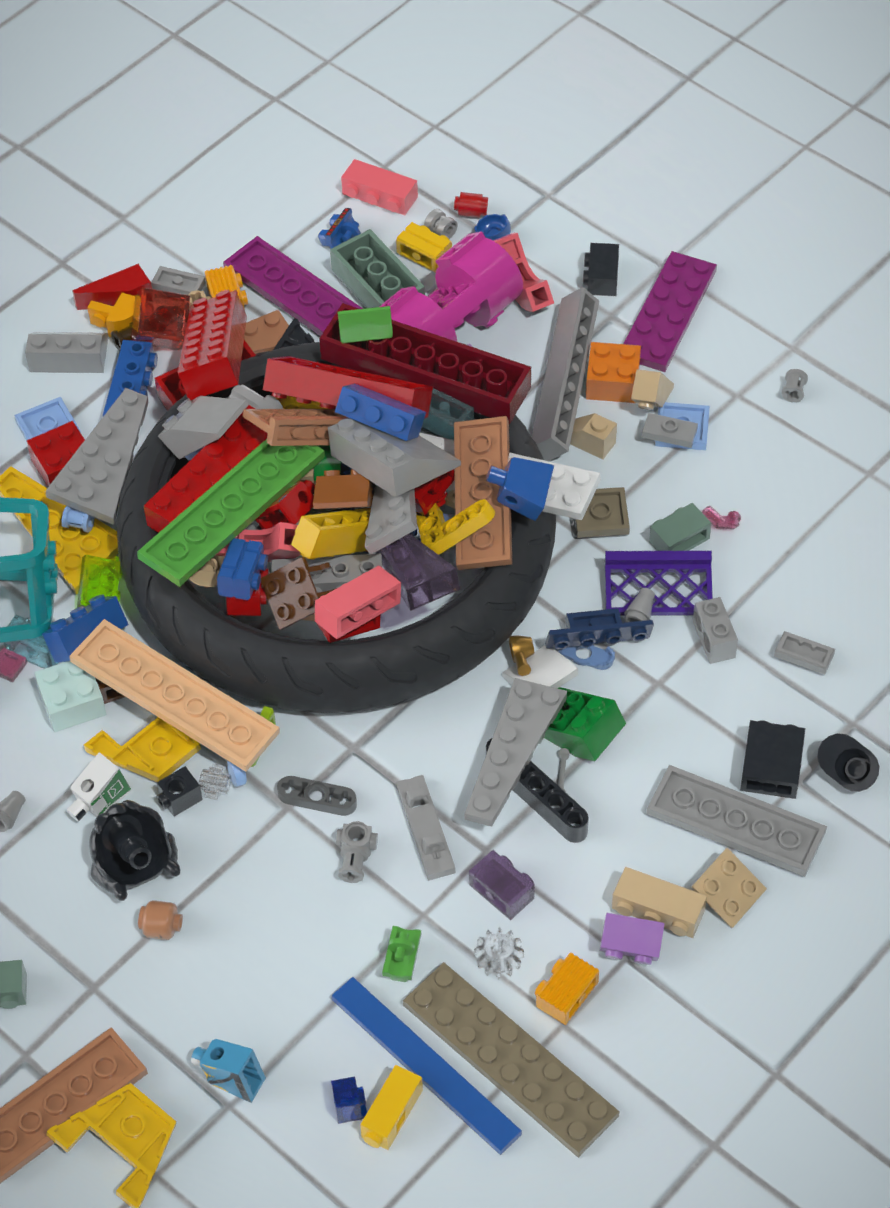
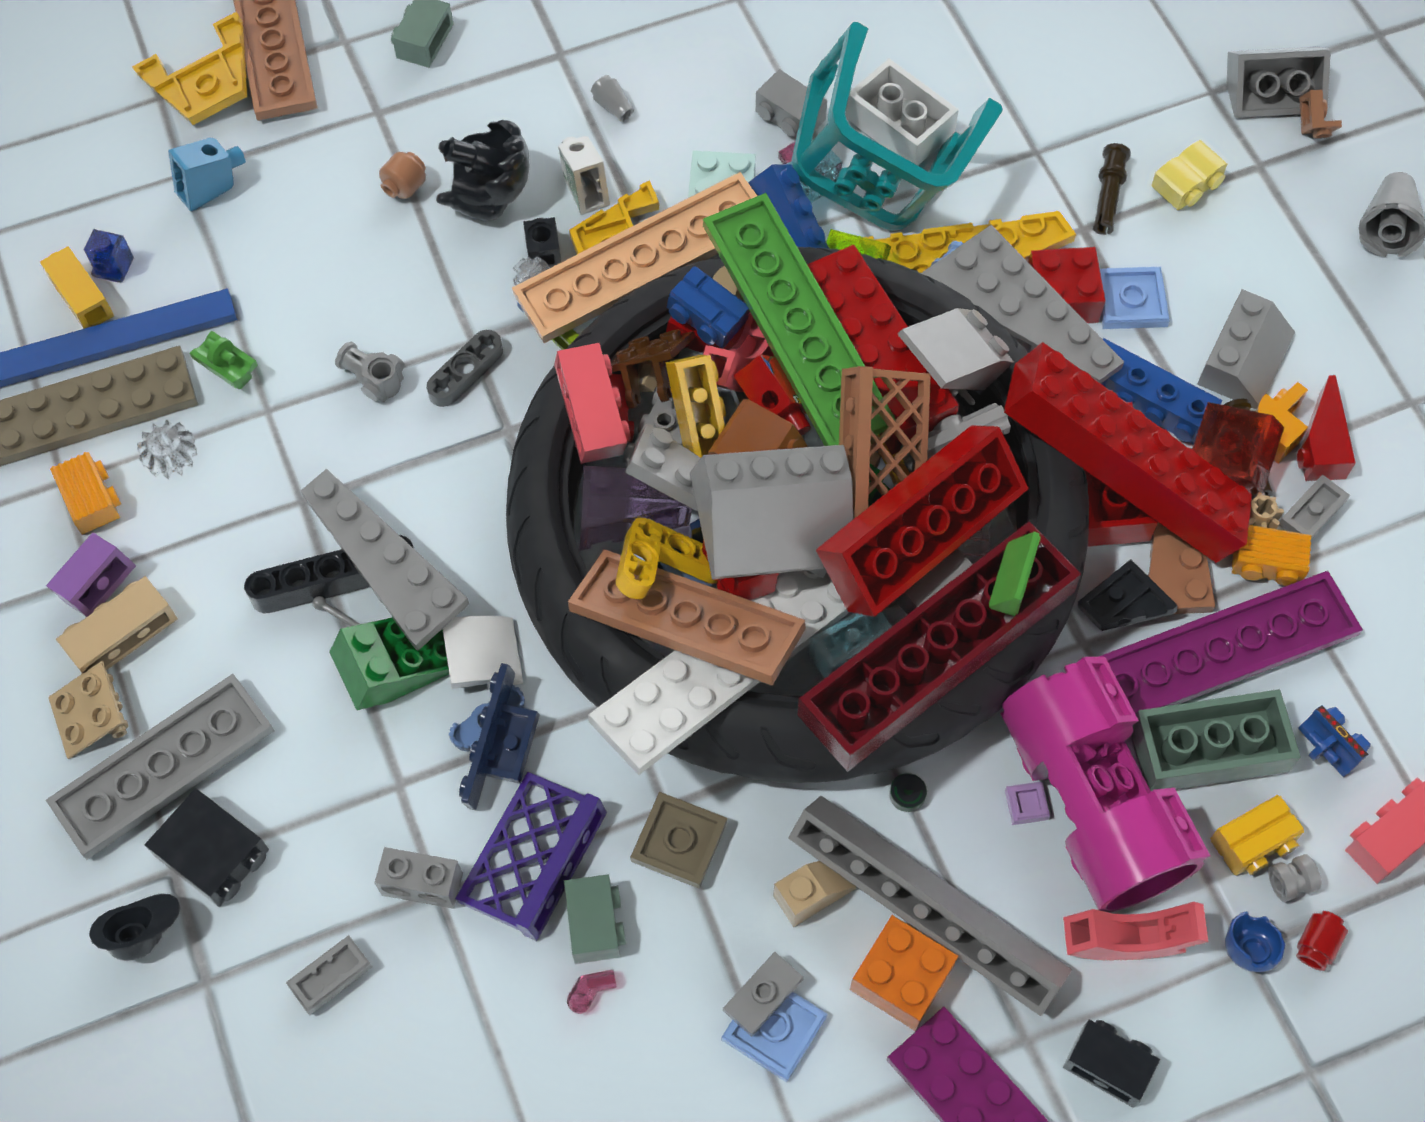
camera: 115 degrees right, 10 degrees up
blue brick [335,384,426,441] -> none
light grey hinge [396,775,456,881] -> none
clear purple brick [469,850,535,921] -> none
blue torso [486,457,554,521] -> none
pearl gold bar [508,635,535,676] -> none
light grey cone [625,588,655,622] -> none
tan slope [631,369,674,410] -> none

